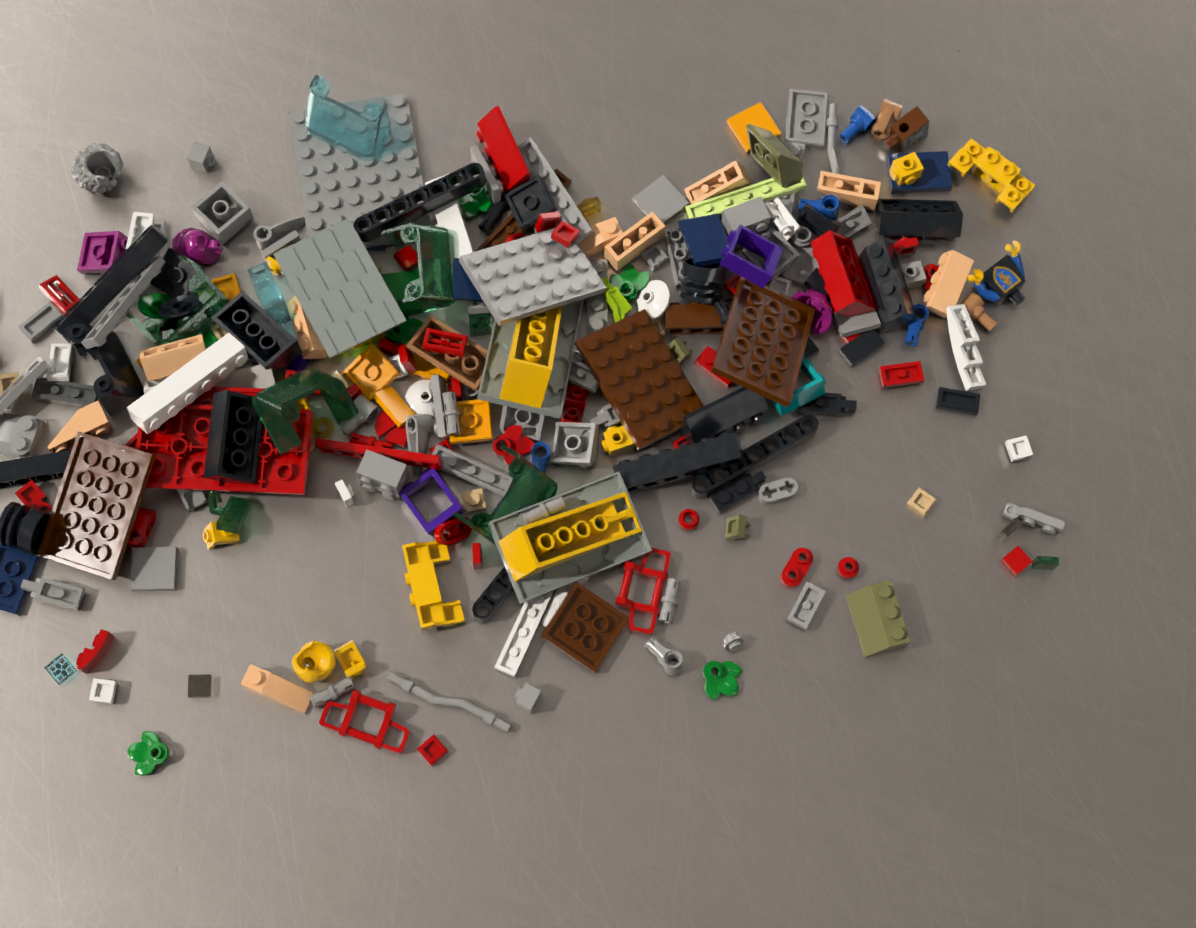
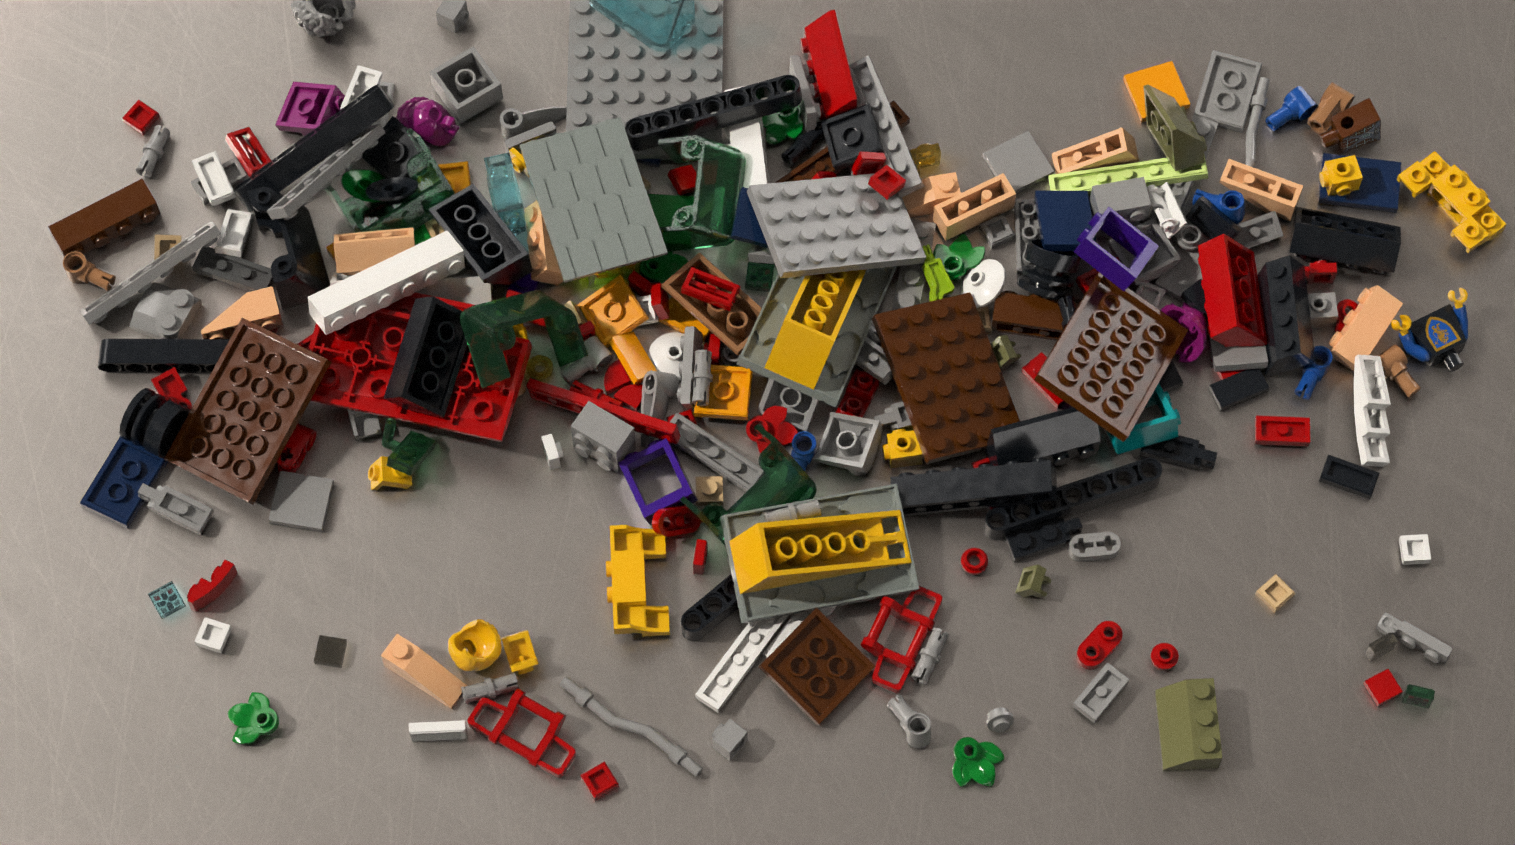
camera: 15 degrees right, 5 degrees down
none -> white tile [192,151,236,207]
none -> white tile [409,720,467,742]

